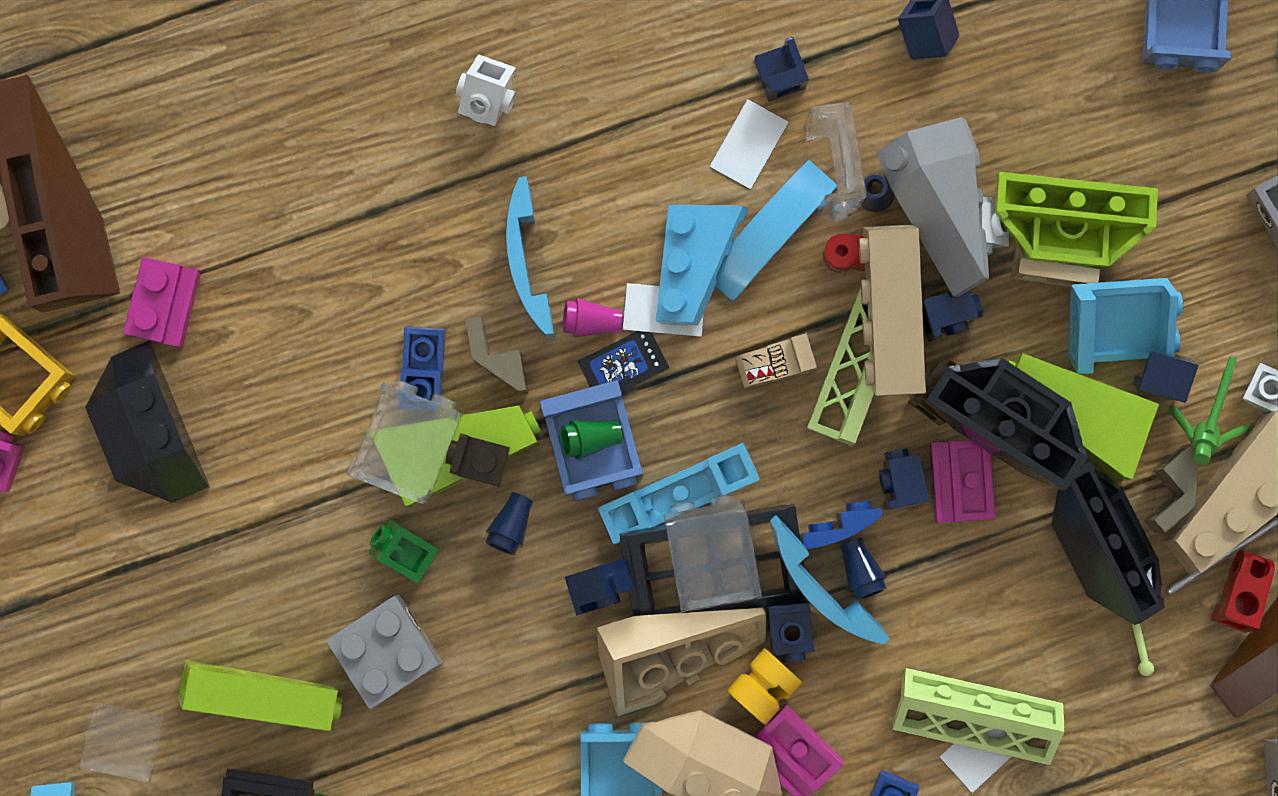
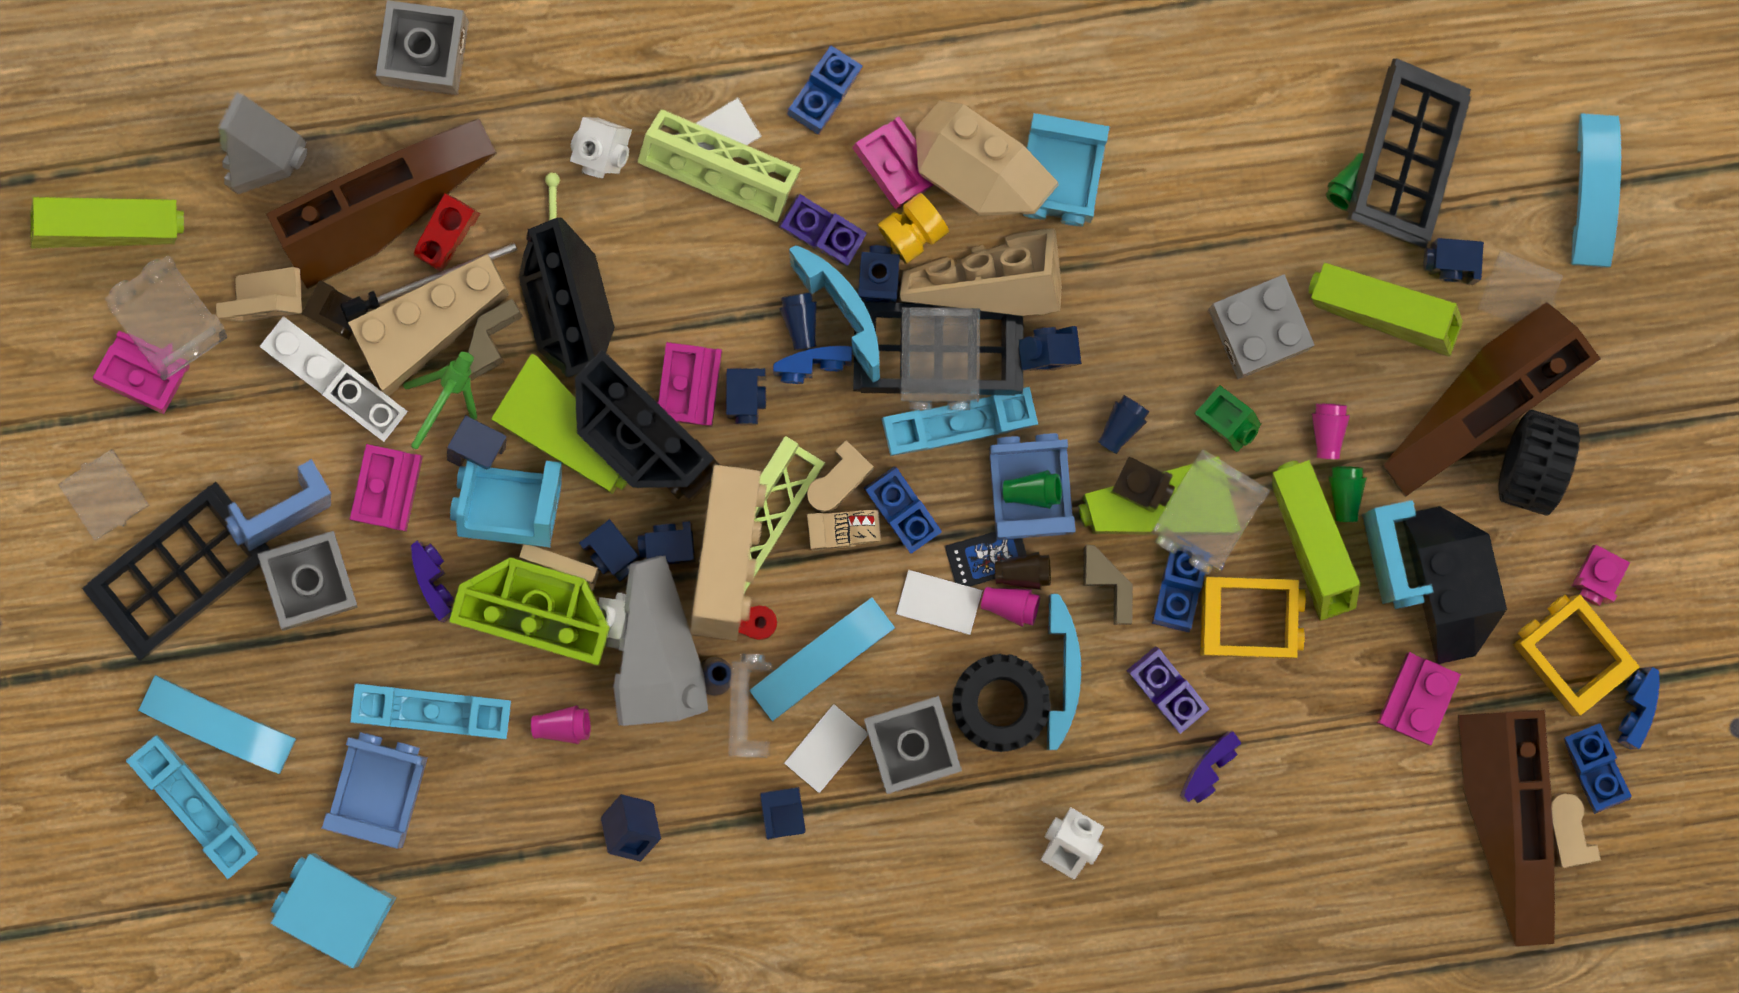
camera: 170 degrees left, 0 degrees up
medium azure wing [656,205,748,326] -> none
none -> dark pink plate [350,444,423,532]
none -> medium azure slope [350,684,511,739]
none -> dark purple slope [411,541,455,622]
none -> dark pink cone [531,705,591,744]
none -> white brick [570,117,632,178]
none -> dark blue brick [579,519,640,582]
none -> dark purple slope [778,194,867,266]
none -> tan leg [807,440,874,513]
none -> blue slope [864,466,942,554]
none -> light grey brick [864,696,962,794]
none -> black tyre [952,654,1051,752]
none -> dark brown cone [995,552,1051,590]
none -> dark purple slope [1126,646,1209,734]
none -> dark purple slope [1180,731,1242,804]
none -> yellow window [1200,577,1306,659]
none -> lime slope [1272,460,1360,621]
none -> dark pink cone [1311,403,1350,459]
none -> green cone [1328,466,1367,522]
none -> medium azure panel [1362,500,1433,609]
none -> reddish brown wedge [1382,302,1601,497]
none -> dark blue brick [1423,238,1484,285]
none -> black tyre [1498,410,1580,516]

